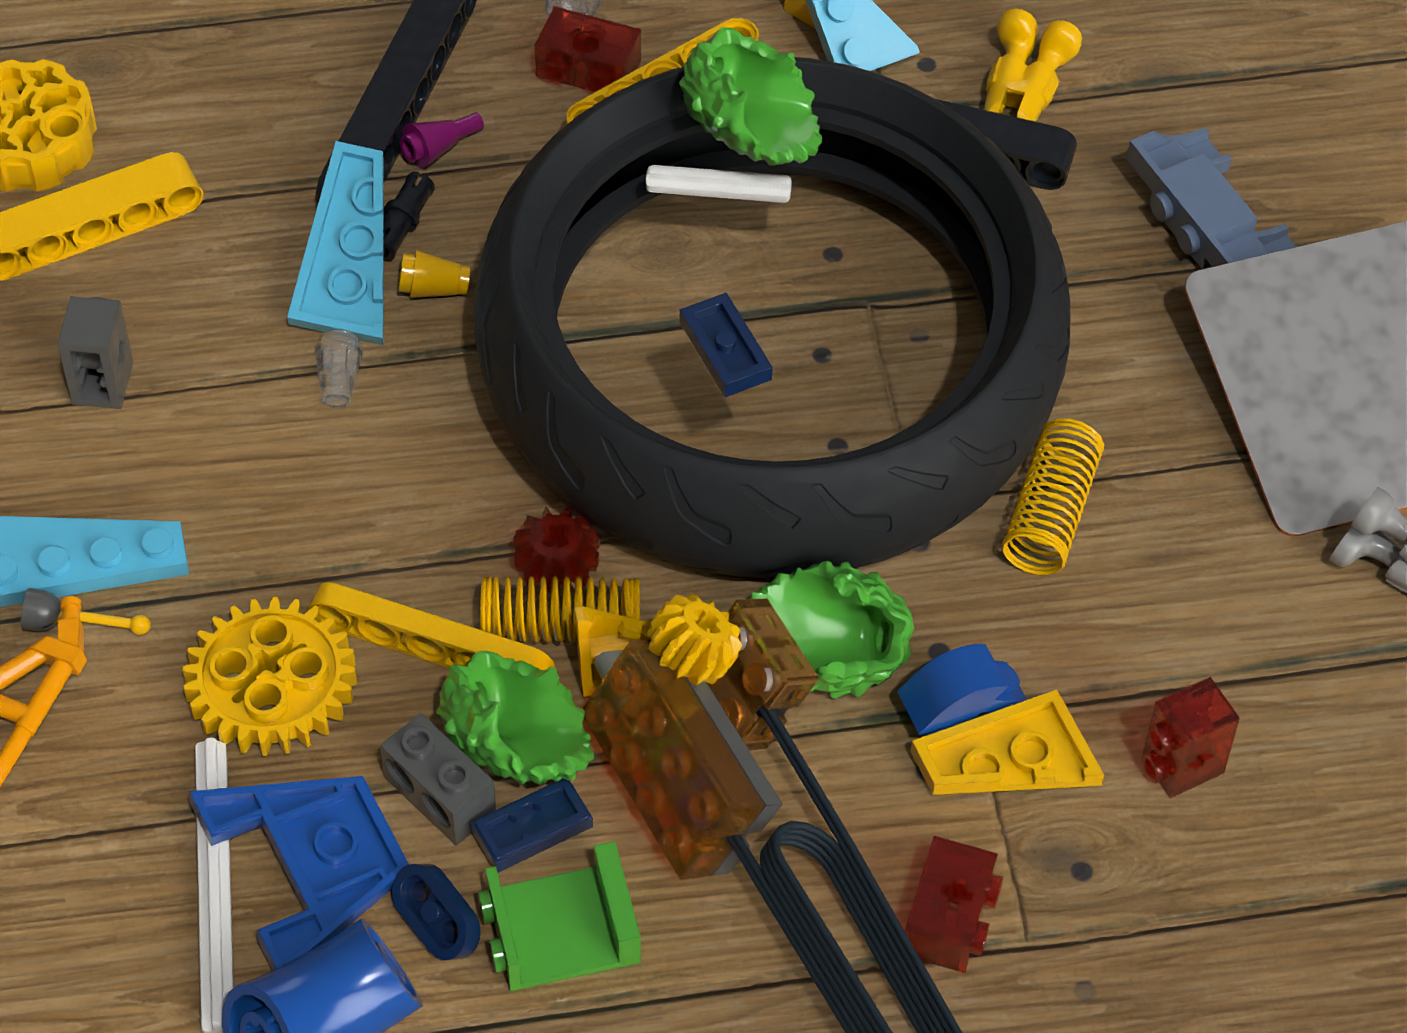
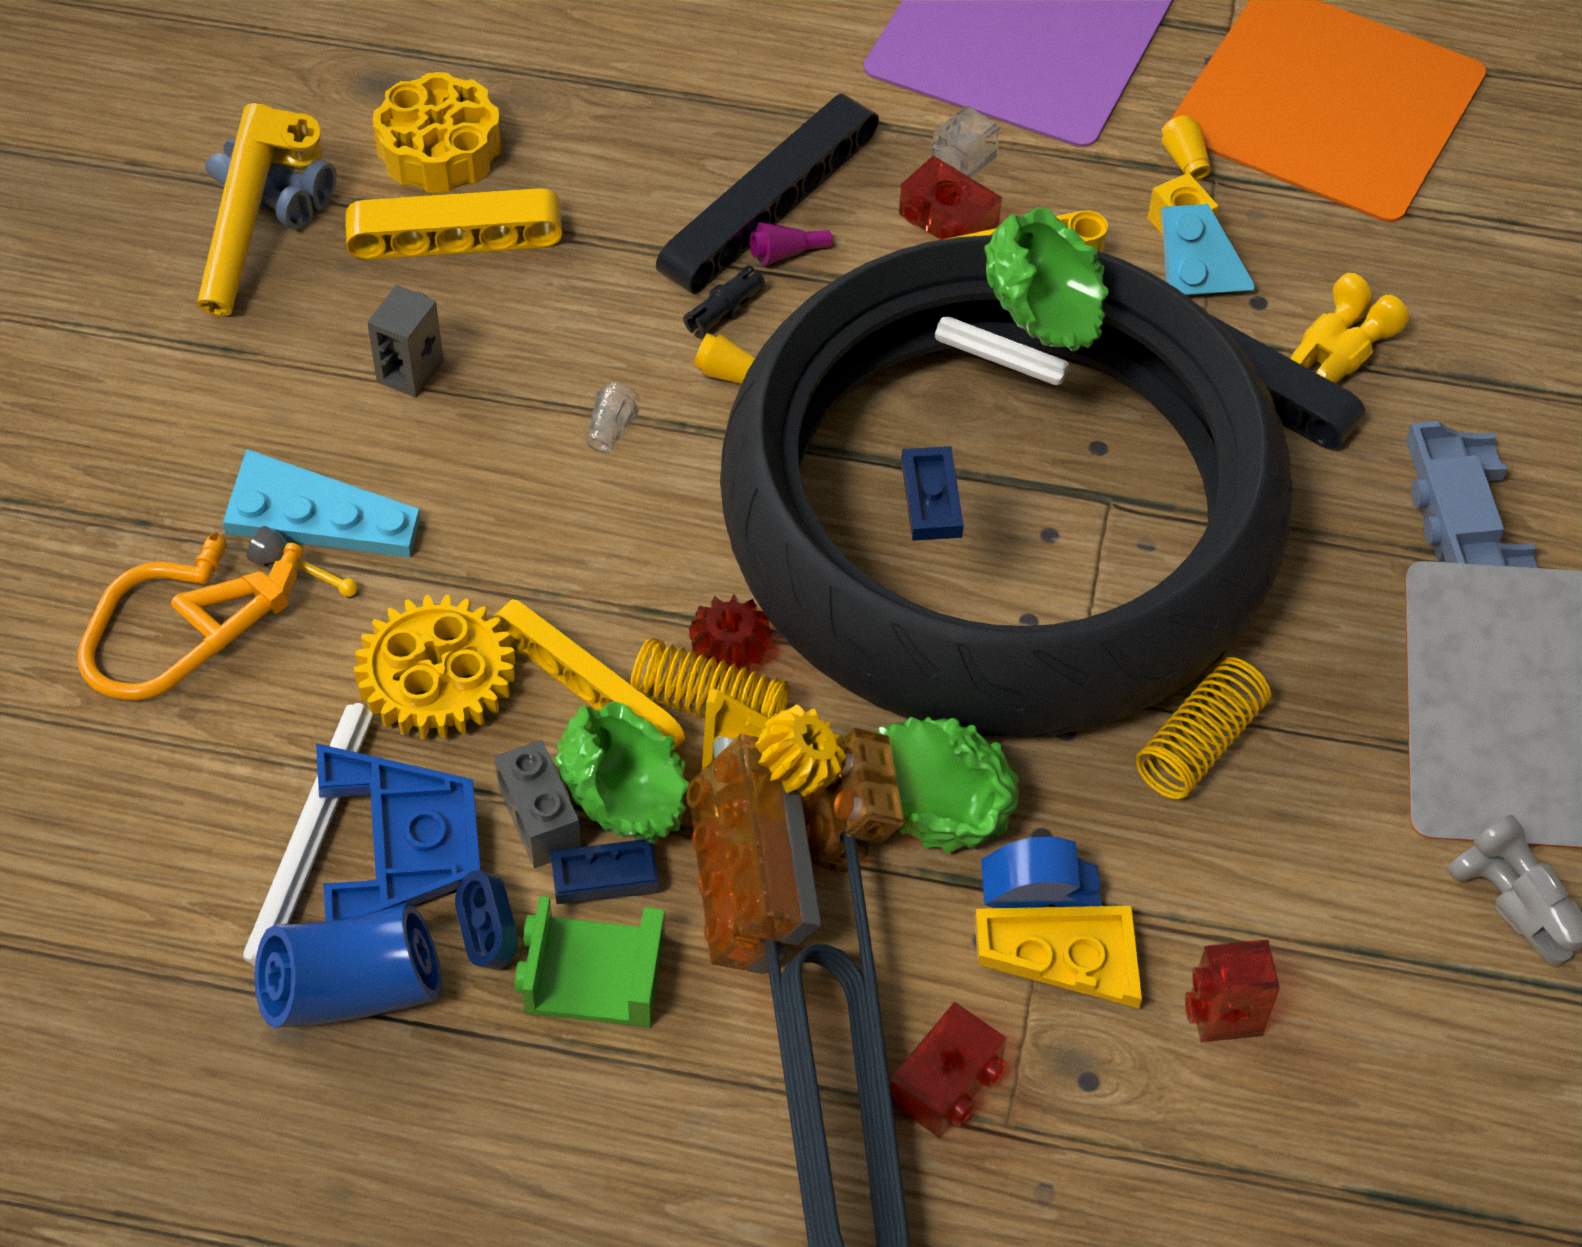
camera: 20 degrees right, 0 degrees up
medium azure wing [287,141,384,345] -> none

